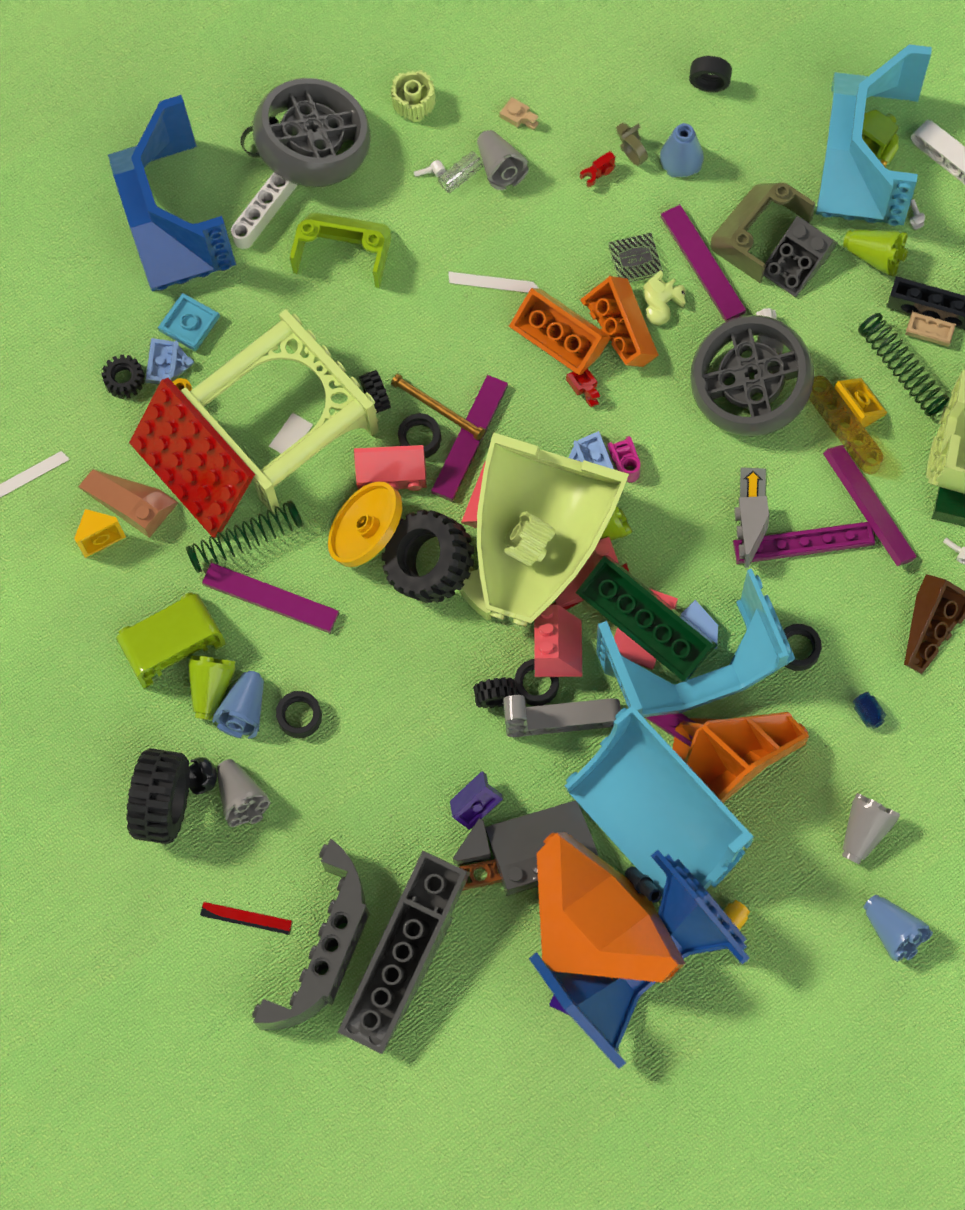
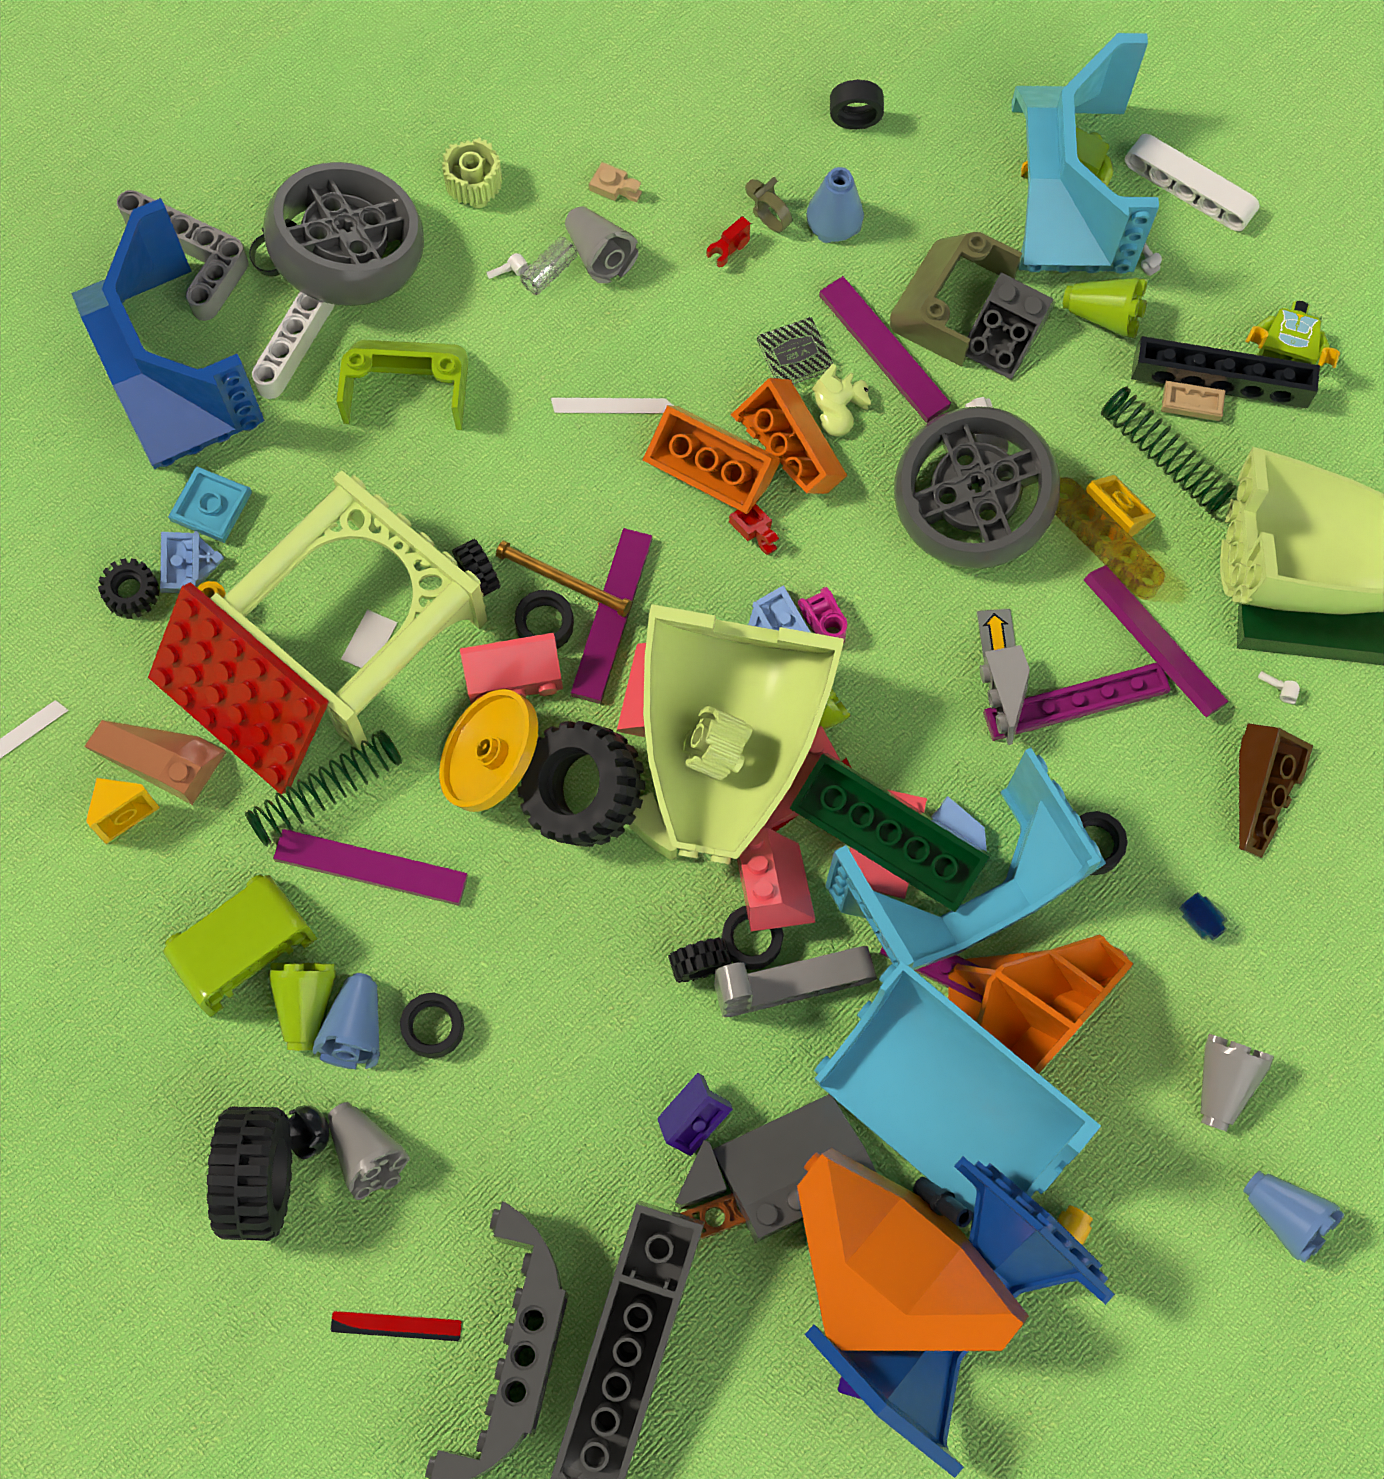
camera: 15 degrees left, 0 degrees up
none -> light grey beam [117,190,248,321]

